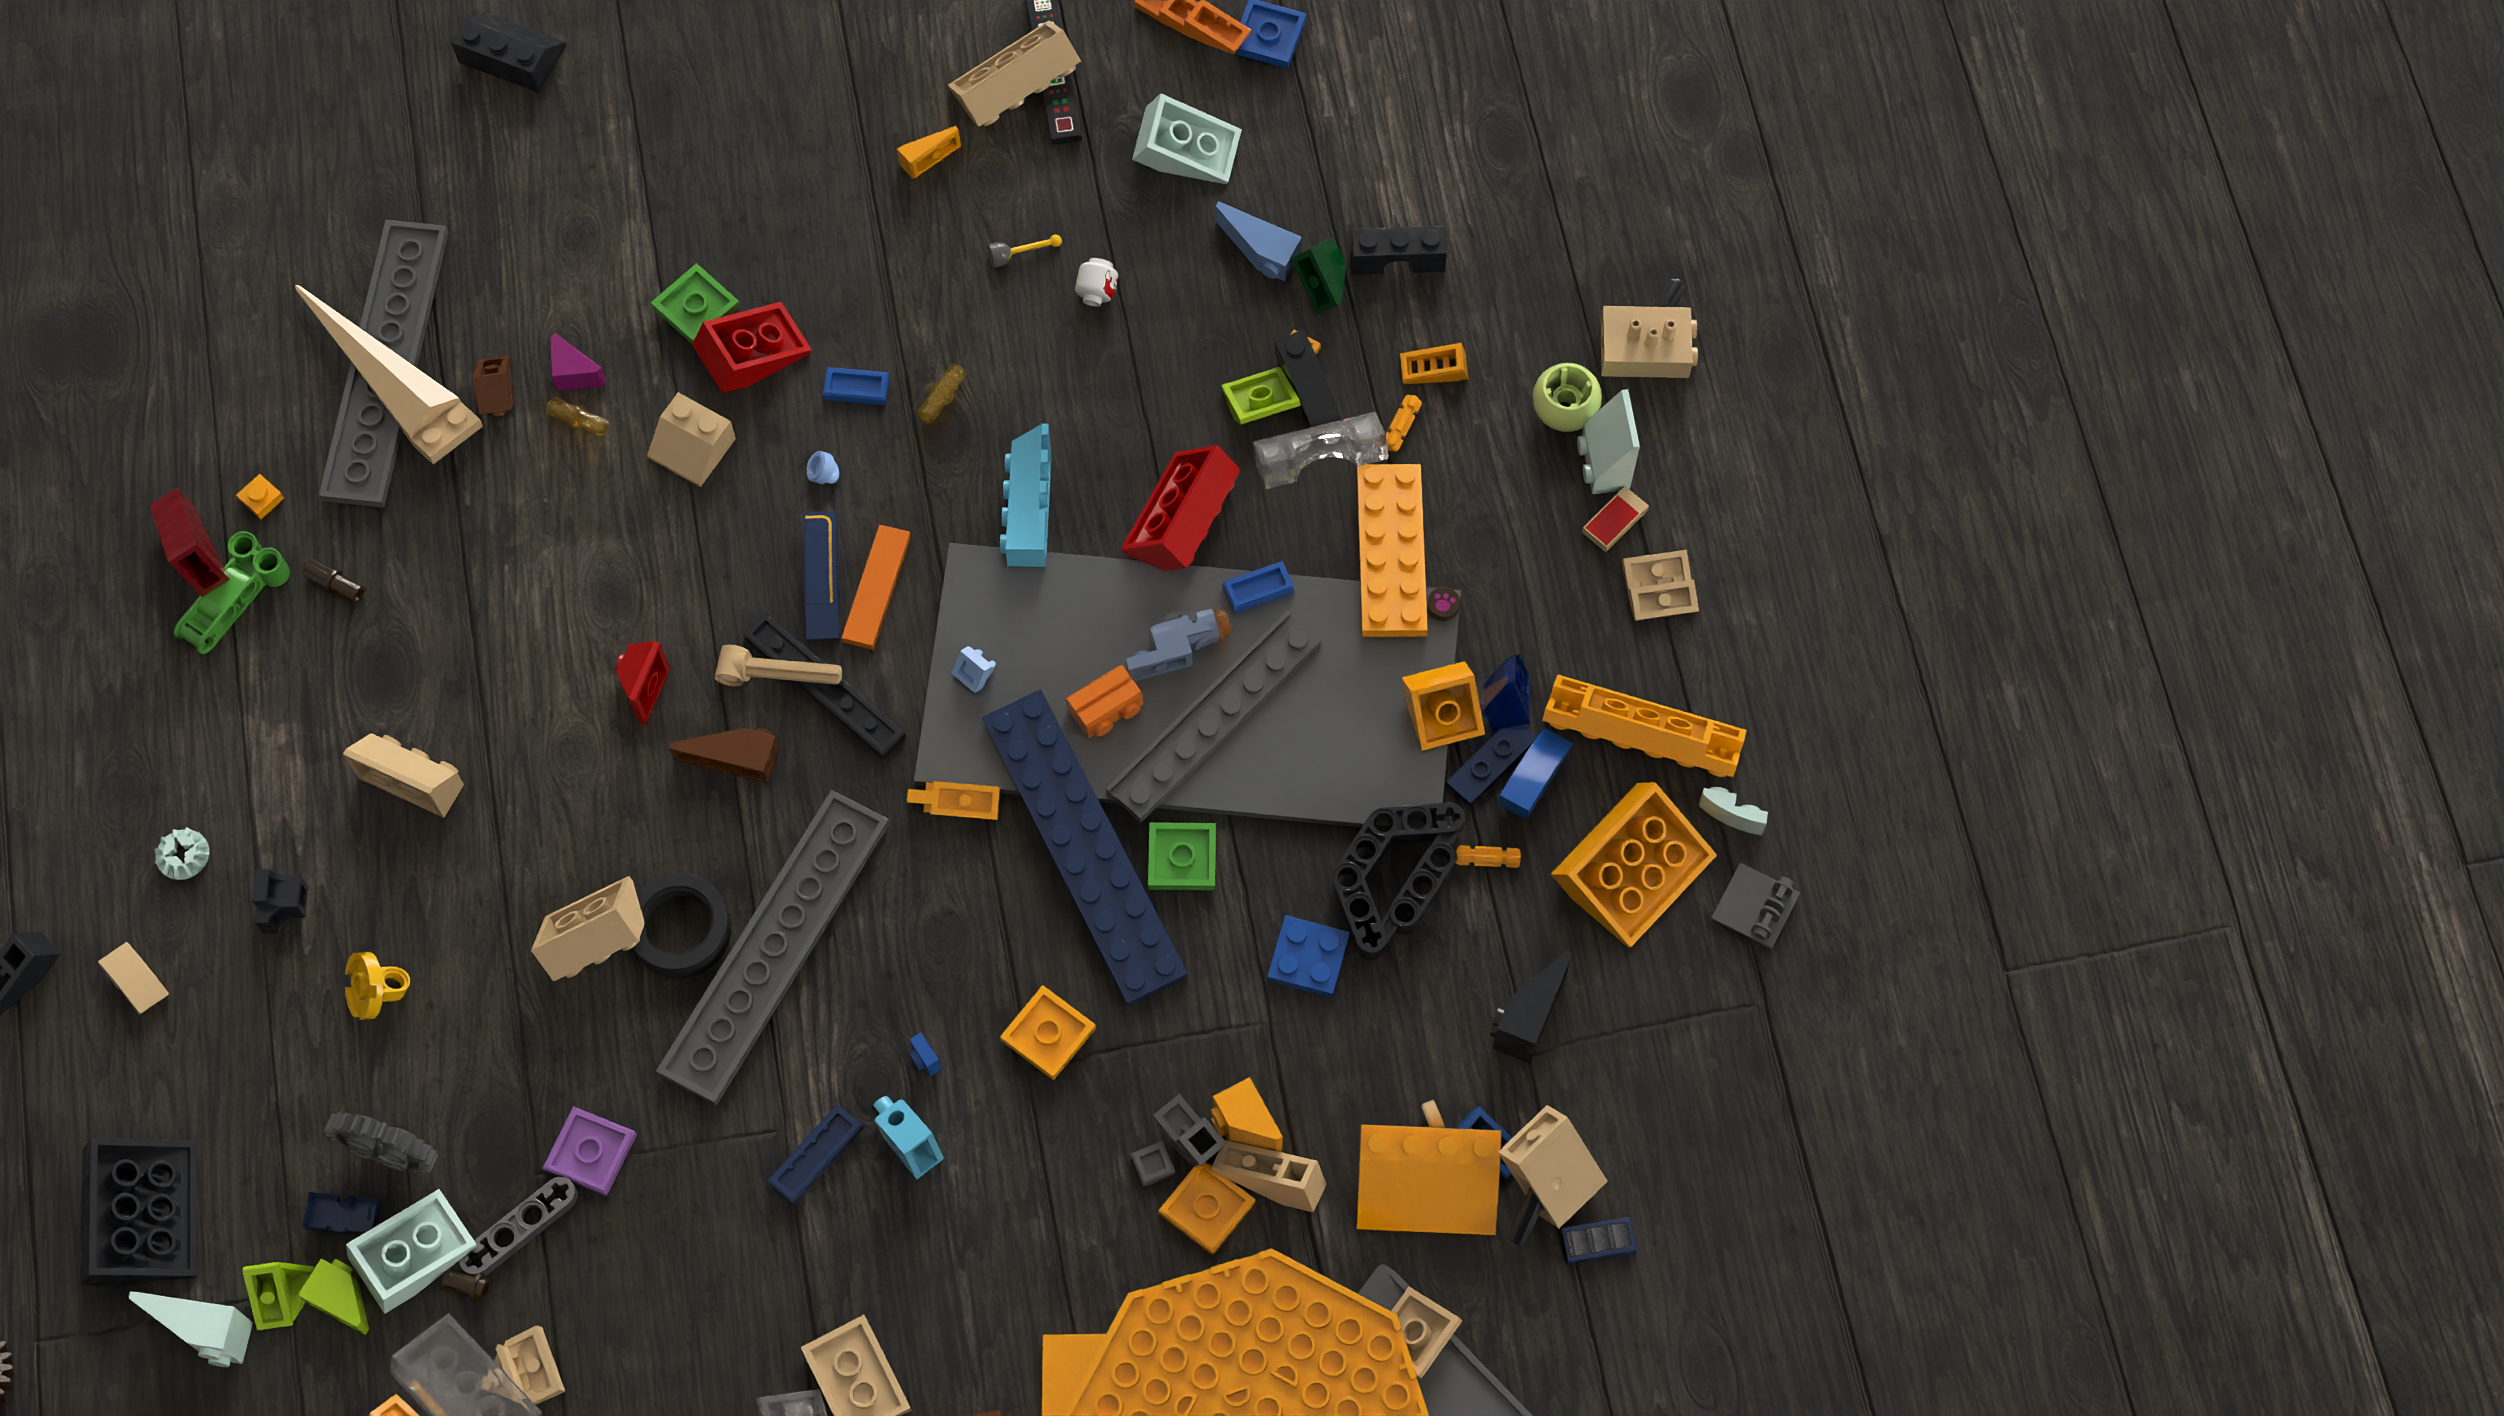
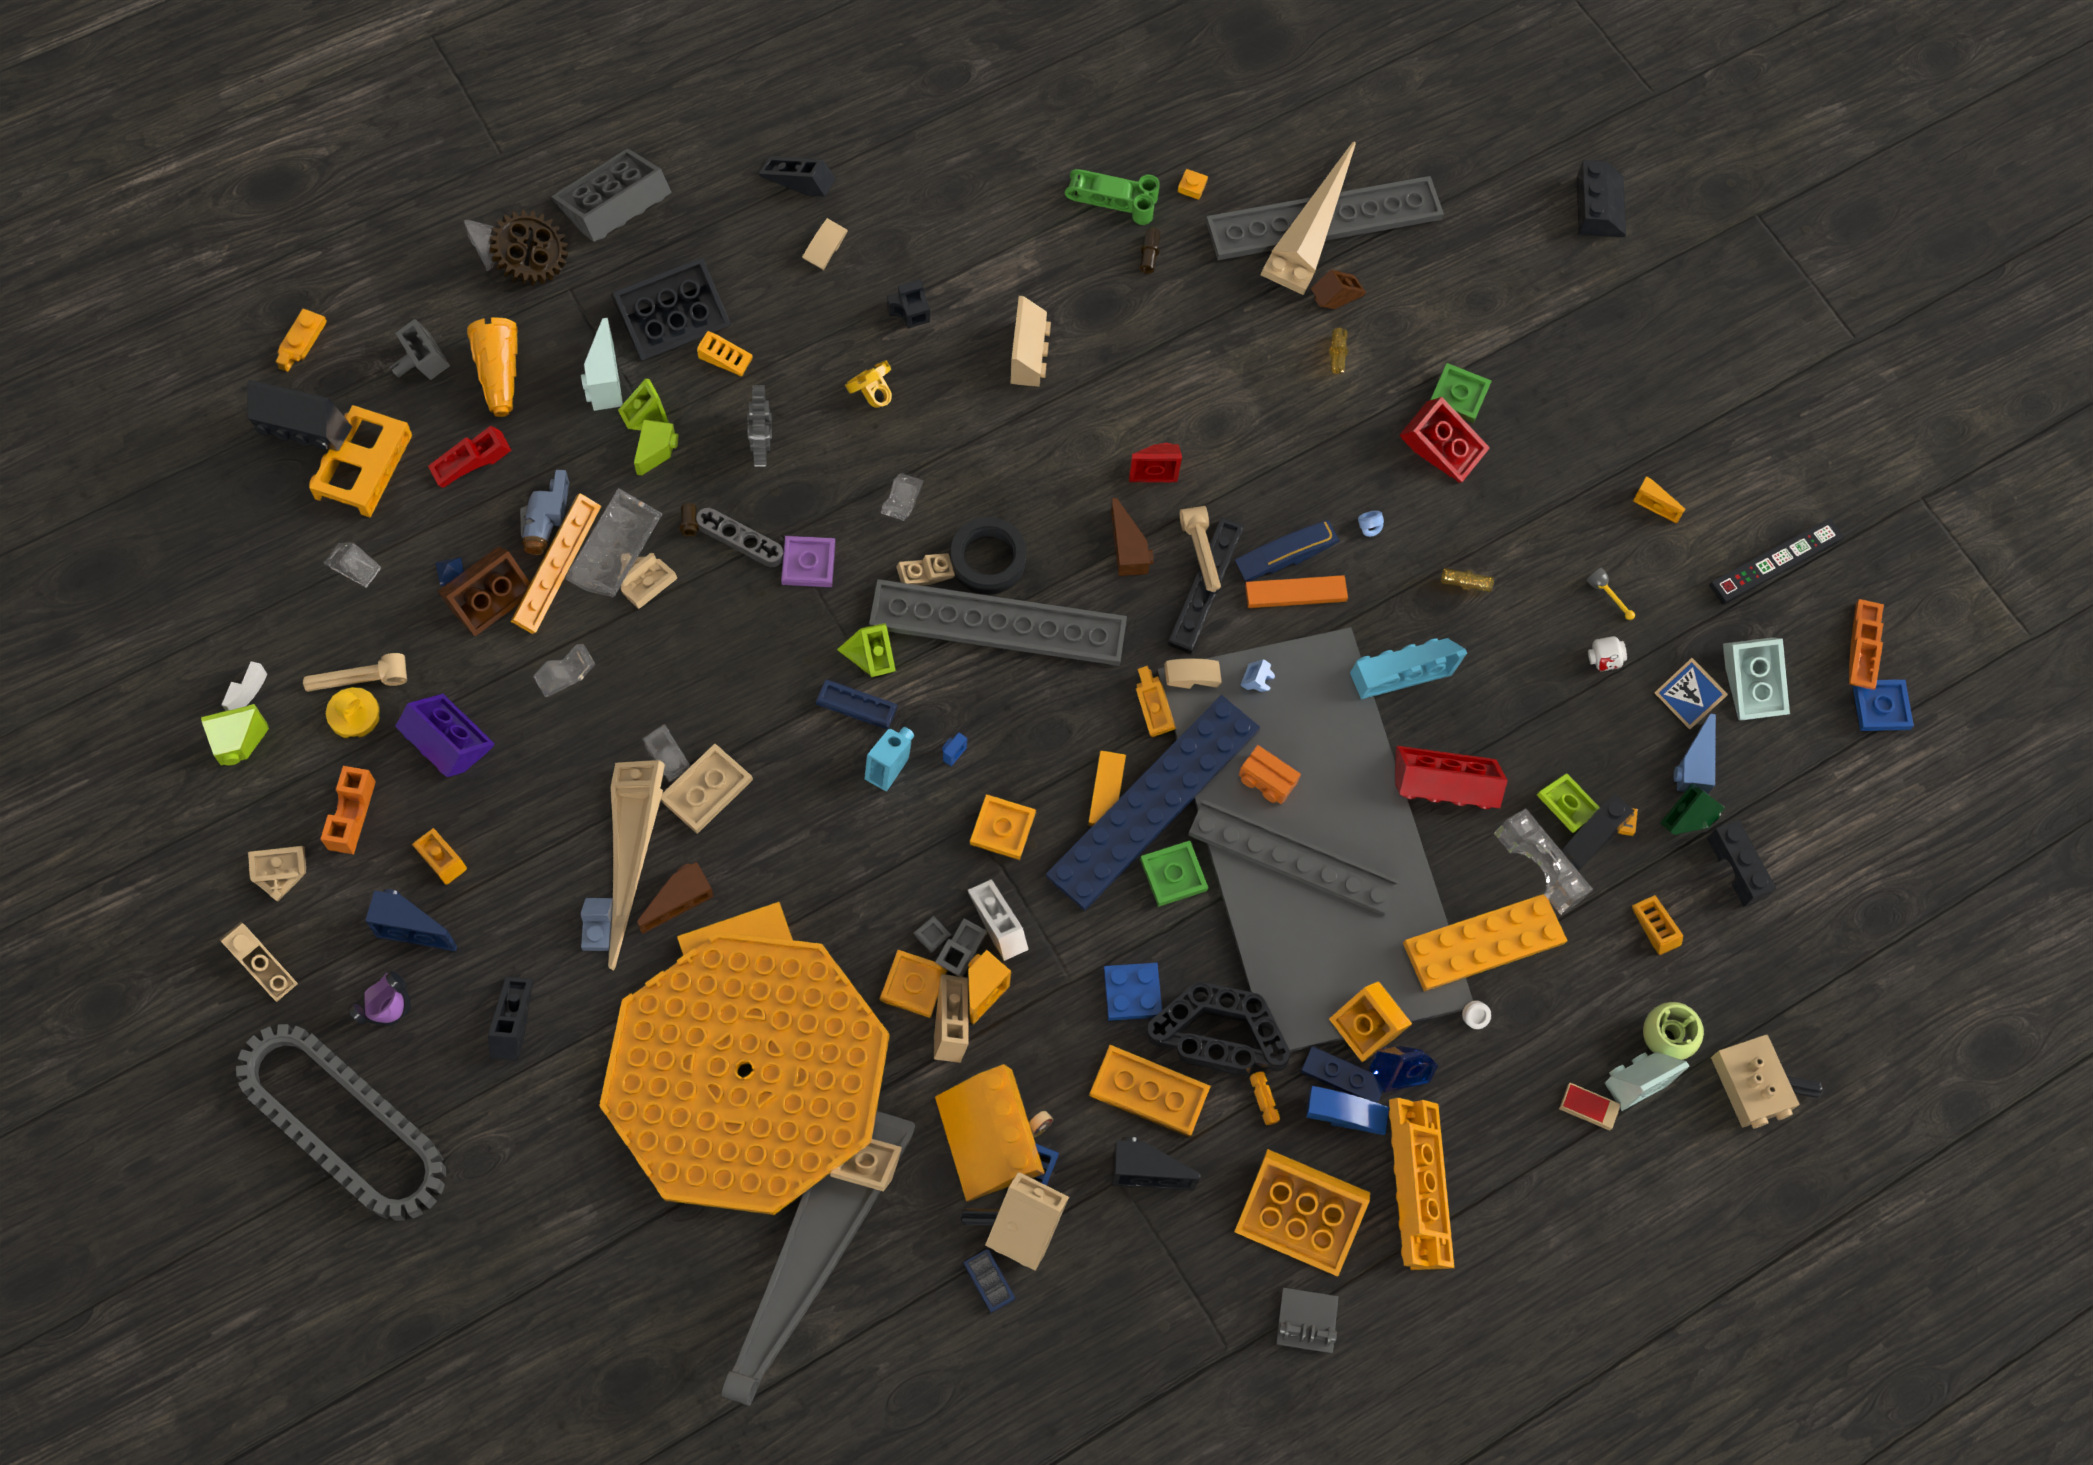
camera: 65 degrees right, 0 degrees up
dark red slope [150,488,230,597] -> none
light aqua gear [154,827,209,880] -> none
dark blue piece [302,1192,381,1235] -> none
light aqua slope [346,1189,476,1314] -> none
tan slope [531,876,645,981] -> none
magenta slope [551,333,606,391] -> none
tan slope [647,392,736,487] -> none
blue tile [822,367,890,405] -> none
tan slope [948,21,1081,126] -> none
sand blue plate [1125,608,1232,681] -> none
blue tile [1223,561,1295,614] -> none
light orange axle [1382,395,1422,452] -> none
dark brown tile [1427,587,1460,621] -> none
tan slope [1622,550,1699,621] -> none
light aqua slope [1699,787,1768,836] -> none
none -> light orange slope [697,331,753,376]
none -> lime slope [837,623,896,677]
none -> clear slope [881,473,924,521]
none -> tan slope [896,553,955,586]
none -> white slope [968,879,1028,961]
none -> light orange tile [1088,751,1126,826]
none -> light orange tile [1089,1045,1211,1137]
none -> tan slope [1164,659,1222,689]
none -> white tile [1462,1001,1491,1029]
none -> piece [1655,658,1728,729]

